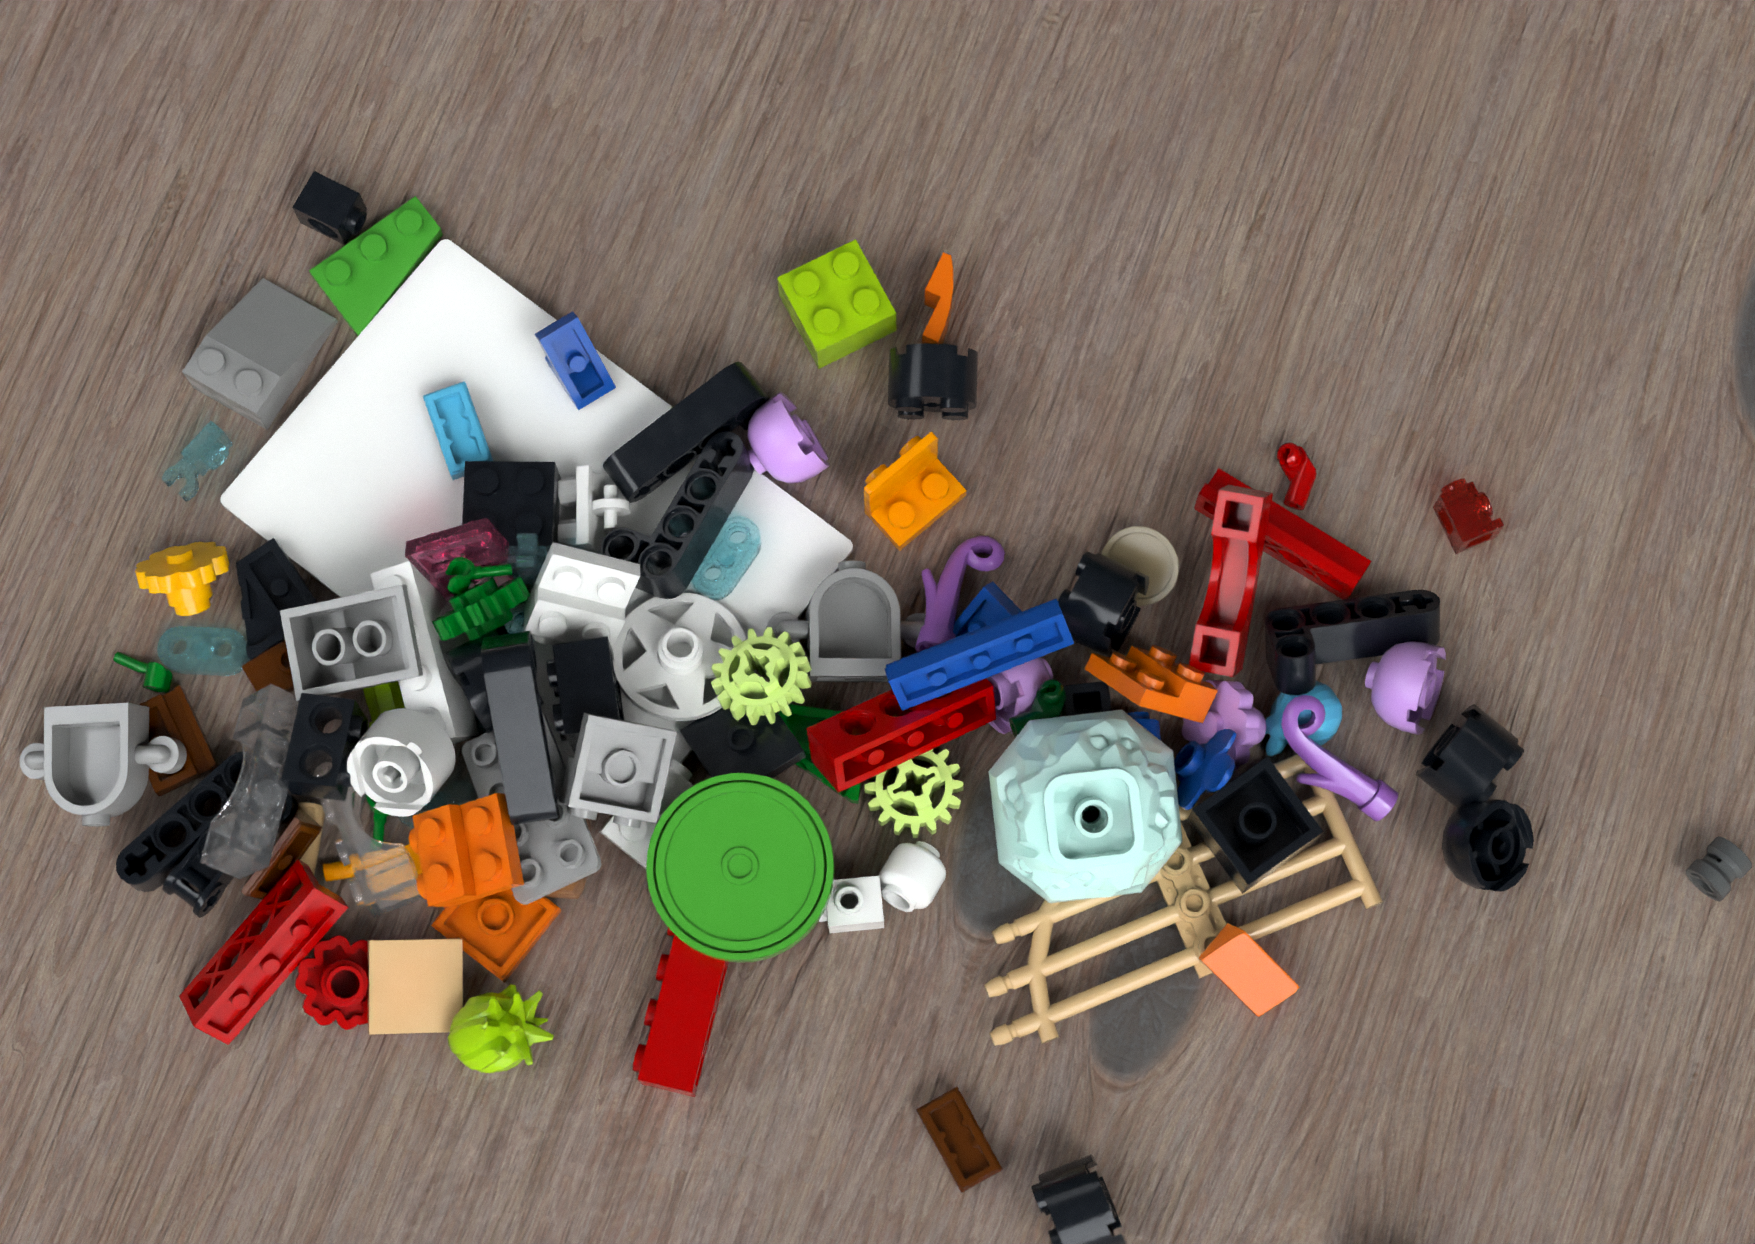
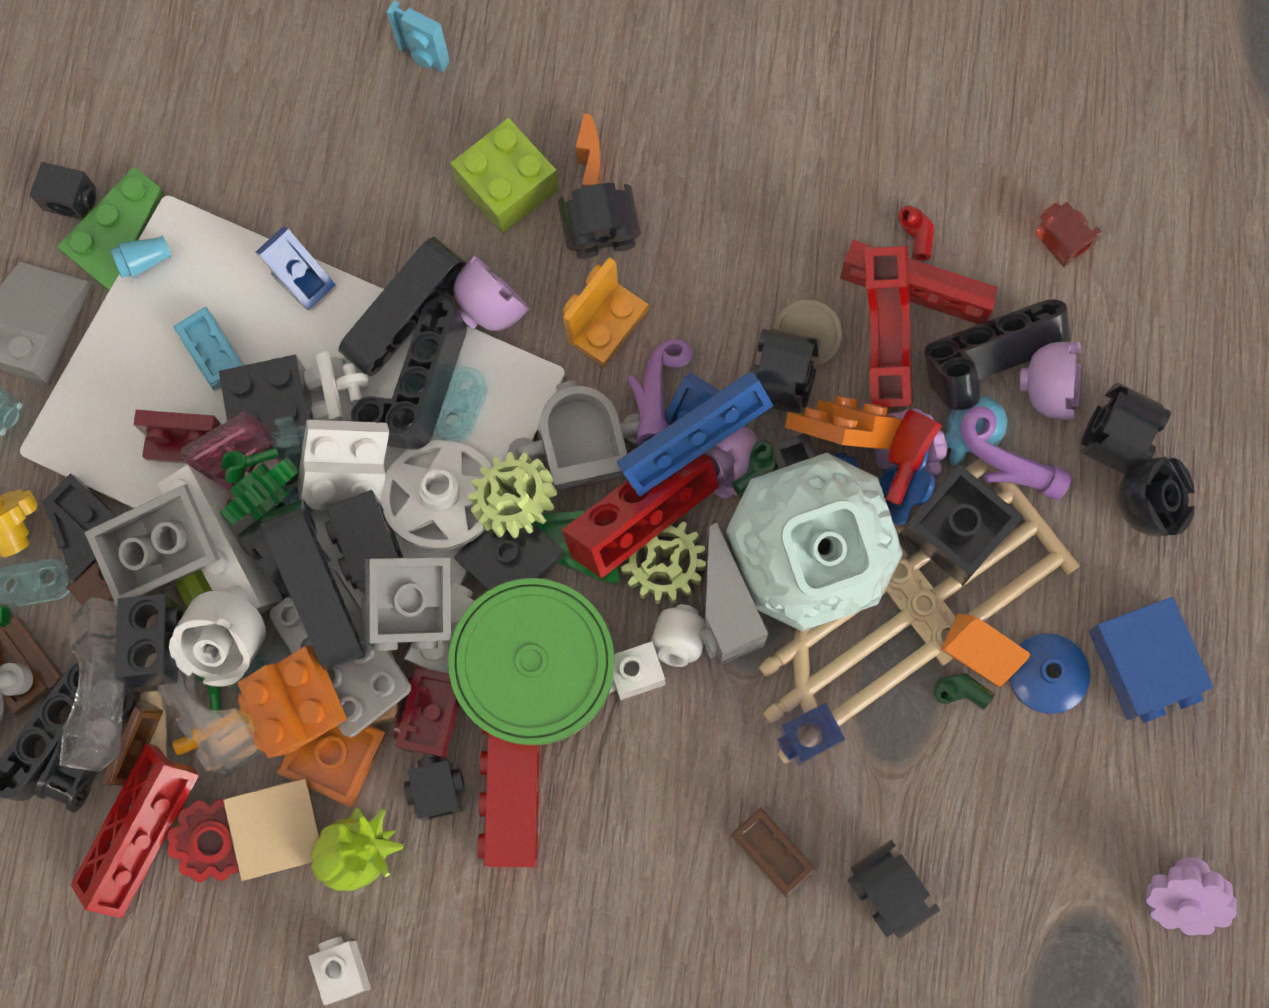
camera: 10 degrees left, 0 degrees up
none -> medium azure cone [110,235,171,279]
none -> dark red bracket [133,410,226,466]
none -> white brick [308,936,371,1006]
none -> medium azure plate [386,0,450,73]
none -> dark red bracket [394,667,459,758]
none -> black brick [404,756,466,821]
none -> light grey slope [701,523,768,666]
none -> clear blue brick [777,702,846,766]
none -> red piece [885,410,941,506]
none -> dark green arm [934,673,995,710]
none -> blue dish [1009,634,1090,714]
none -> blue brick [1089,597,1214,723]

